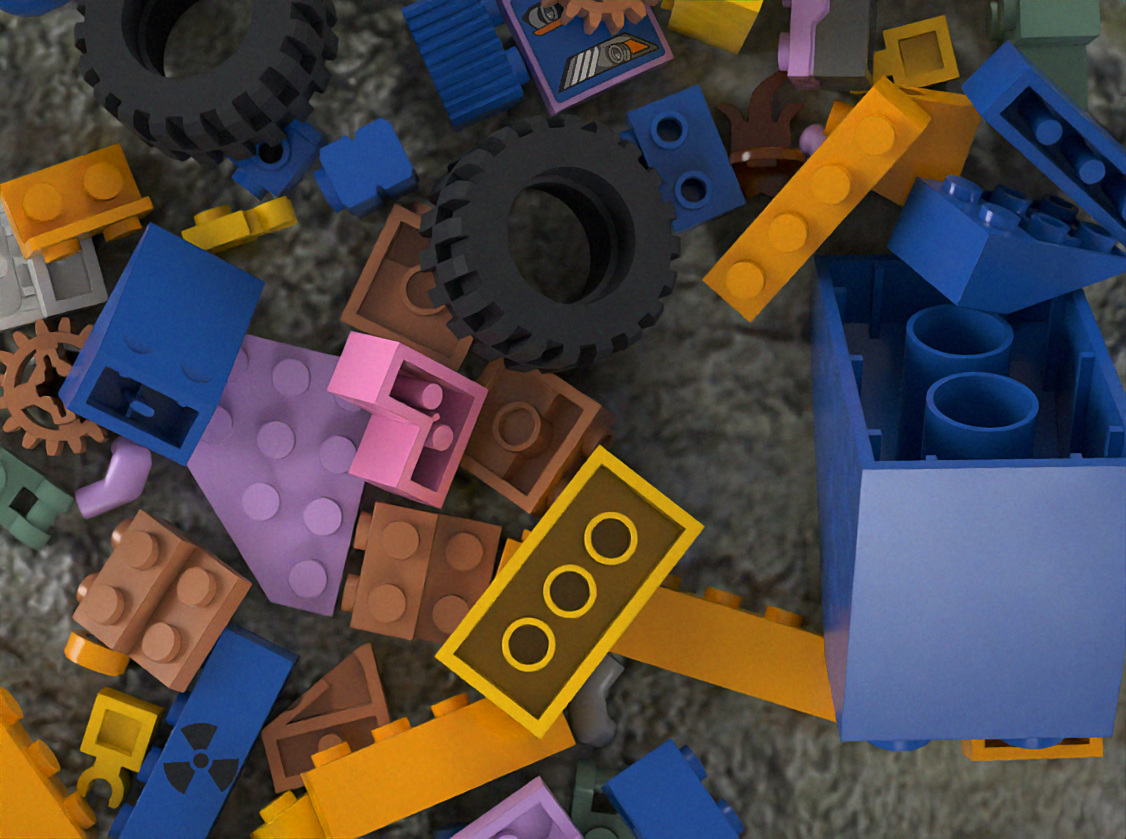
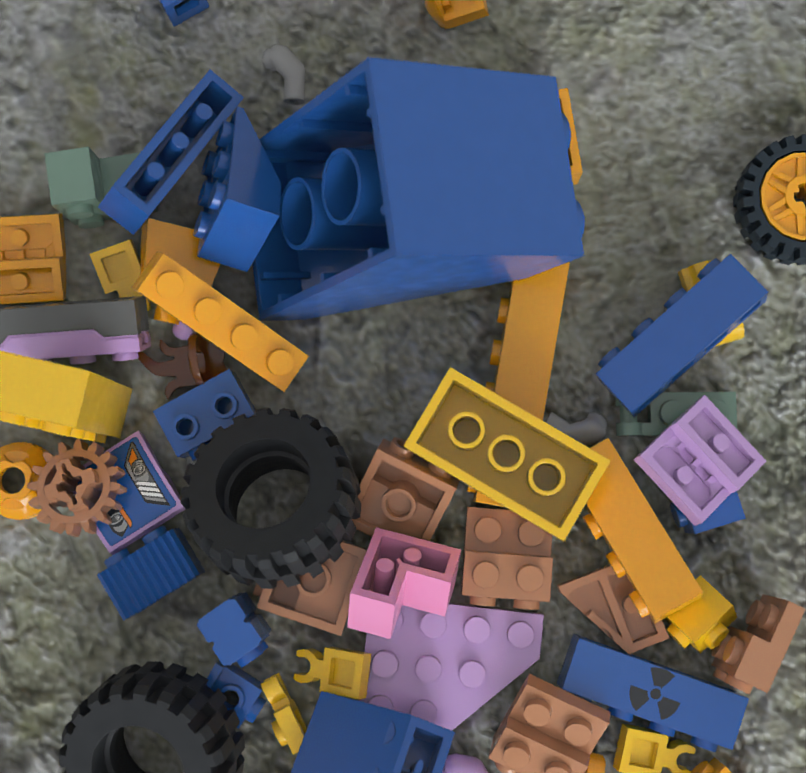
camera: 95 degrees left, 5 degrees down
none -> yellow plate [293,647,372,700]

